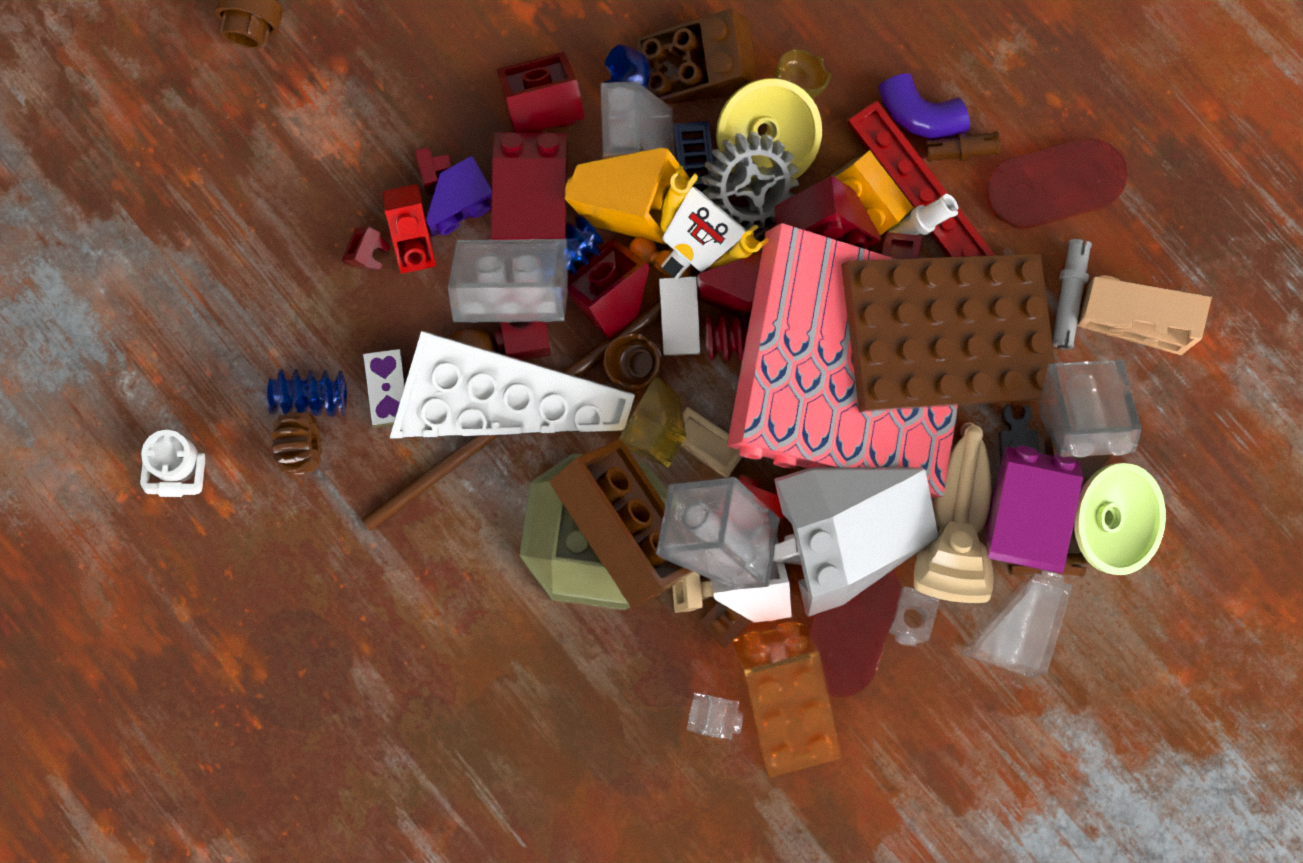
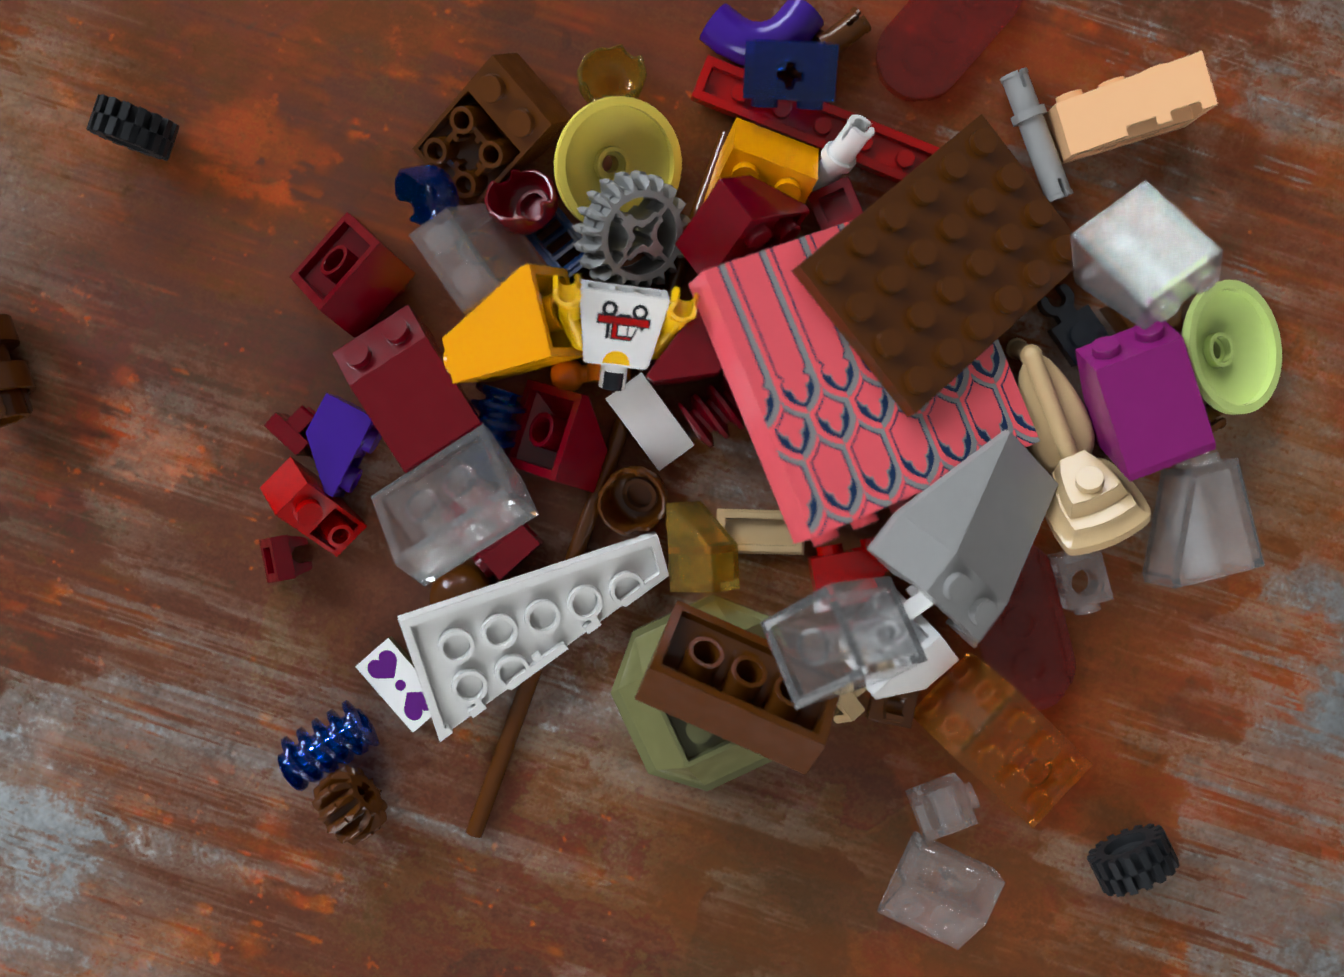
camera: 25 degrees left, 10 degrees up
white piece [140,429,205,497] -> none
none -> dark red hair [484,169,559,235]
none -> clear blue brick [742,38,839,110]
none -> clear slope [877,831,1005,950]
none -> black tyre [1087,824,1180,897]

